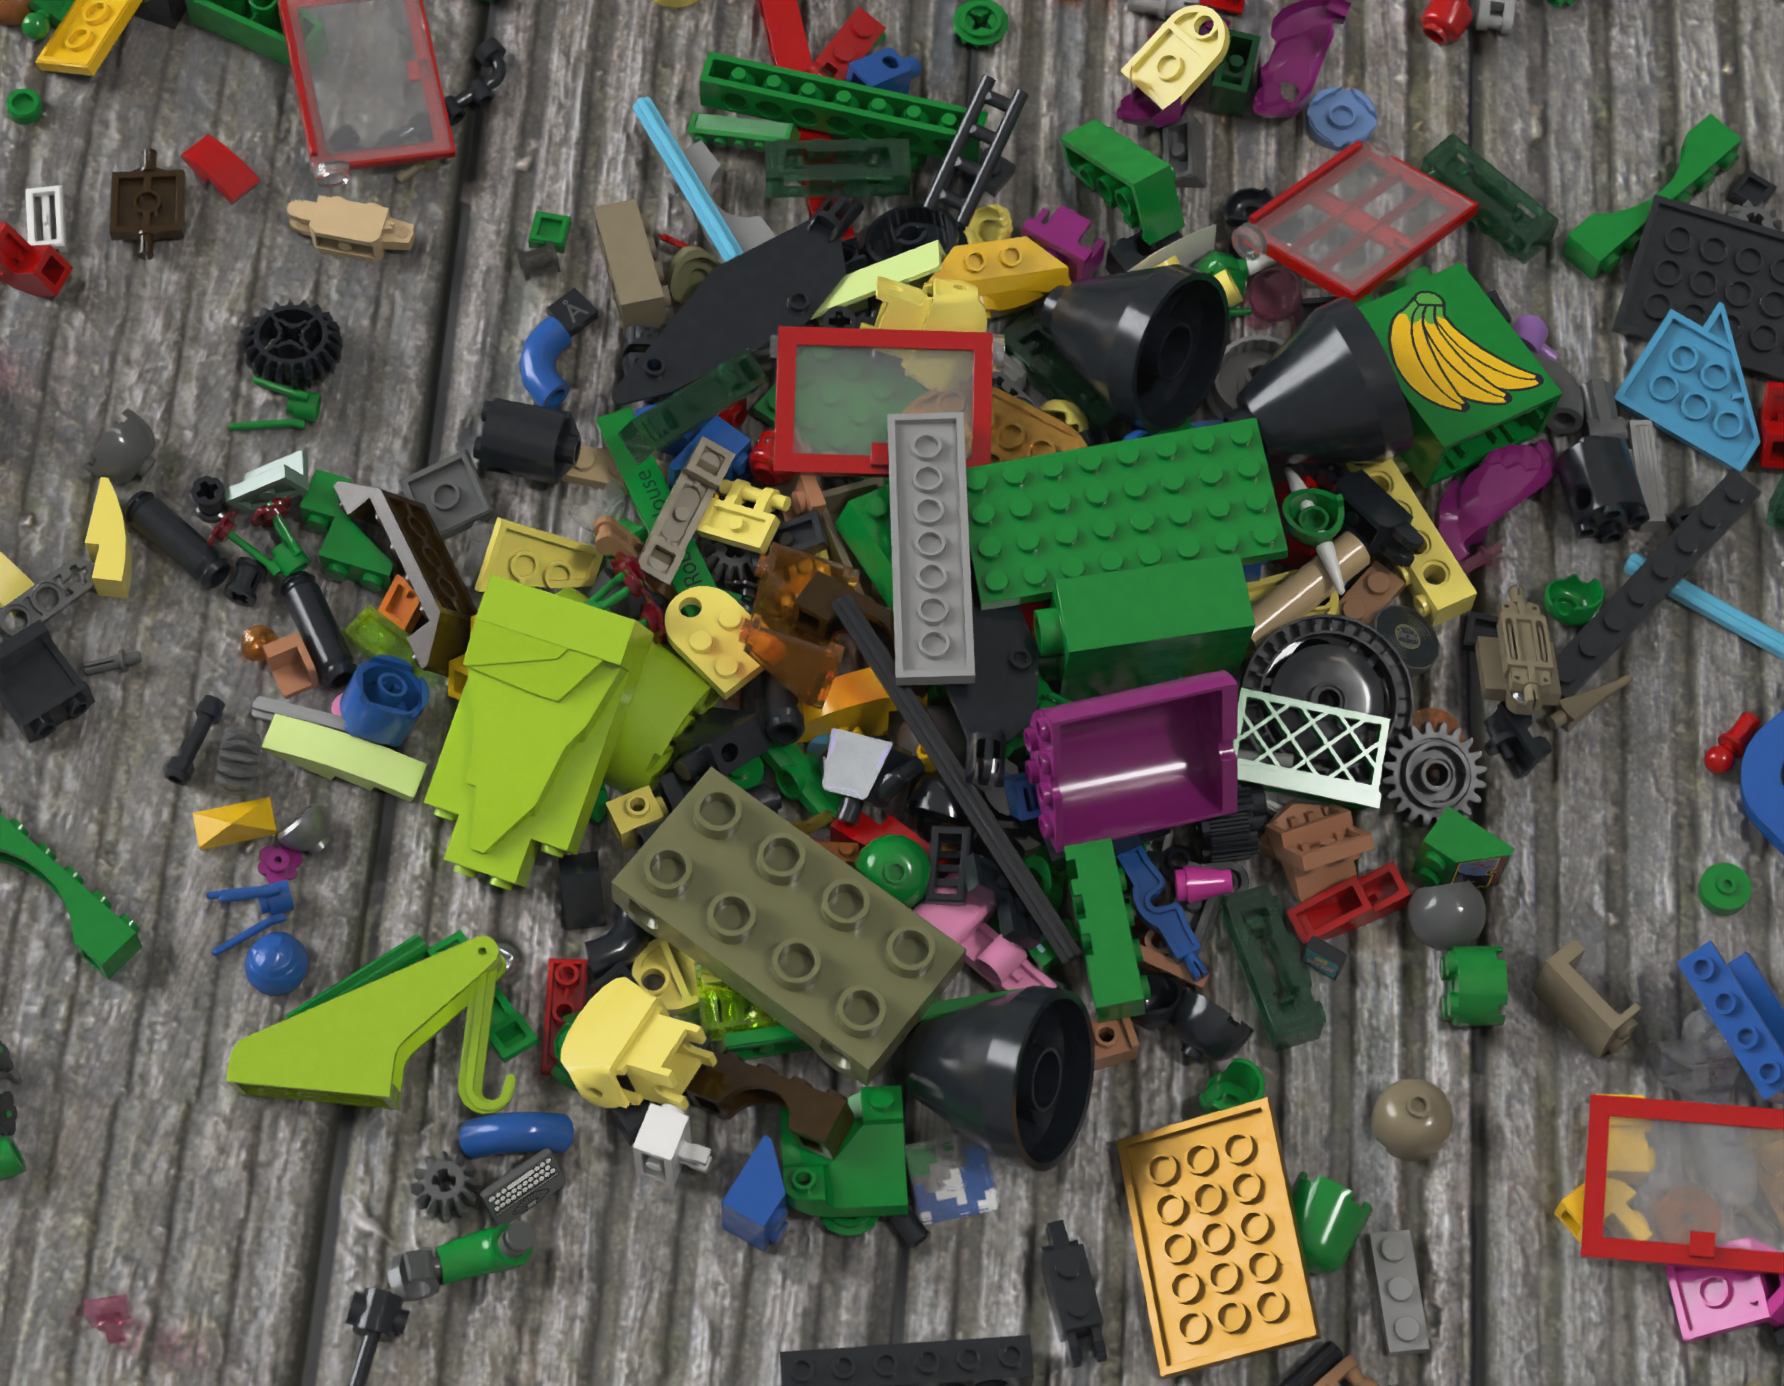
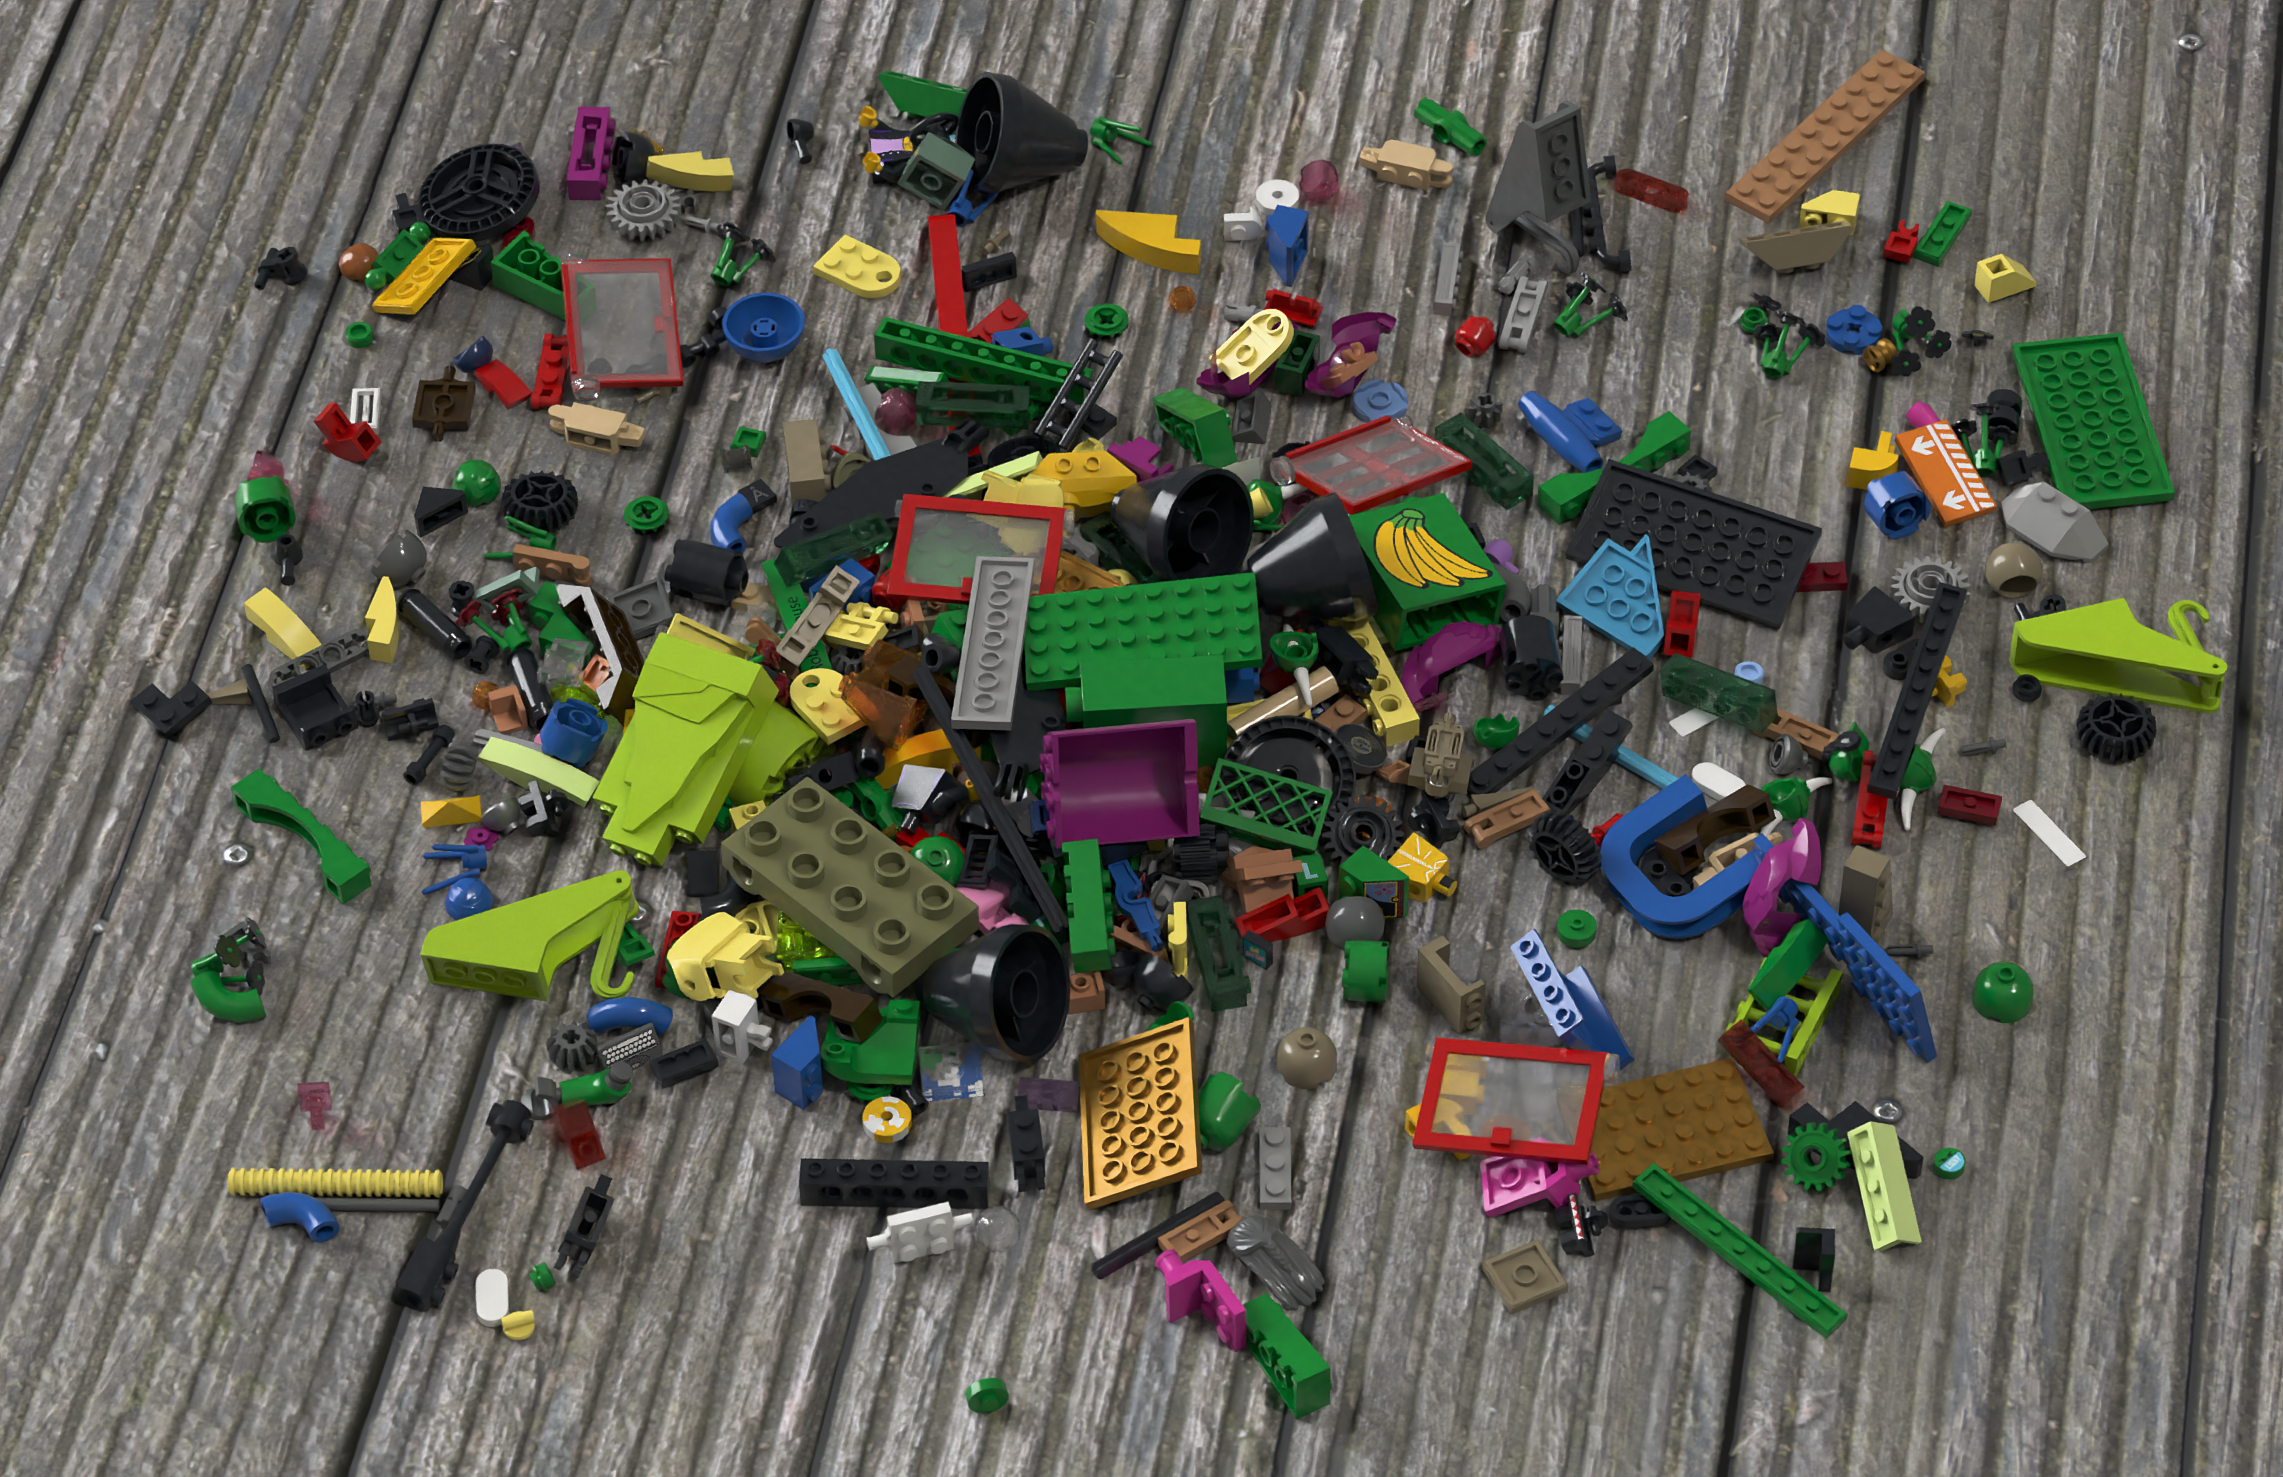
camera: 10 degrees right, 15 degrees down
dark pink cone [1174,865,1233,905] -> none
none -> black pin [355,691,380,727]
none -> black hips [381,698,439,741]
none -> black slope [414,486,468,538]
none -> green hair [451,460,502,507]
none -> dark blue hair [452,336,493,374]
none -> medium nougat plate [512,544,592,587]
none -> black hips [518,780,569,838]
none -> red plate [531,333,569,410]
none -> clear cylinder [537,638,589,687]
none -> clear red slope [549,1098,606,1170]
none -> green gear [624,496,669,534]
none -> black plate [649,1038,719,1089]
none -> blue piece [722,293,805,363]
none -> yellow piece [862,1097,912,1143]
none -> clear pink hair [879,388,918,433]
none -> black cylinder [921,633,962,673]
none -> clear purple plate [1017,1077,1080,1113]
none -> light yellow plate [1168,902,1187,979]
none -> green brick [1291,853,1328,899]
none -> nougat plate [1322,342,1379,390]
none -> medium nougat slope [1375,760,1411,784]
none -> yellow torso [1388,832,1457,903]
none -> medium nougat plate [1463,789,1550,849]
none -> dark grey gear [1468,393,1503,427]
none -> blue plate [1518,391,1622,472]
none -> black gear [1527,809,1602,886]
none -> black slope [1542,709,1633,816]

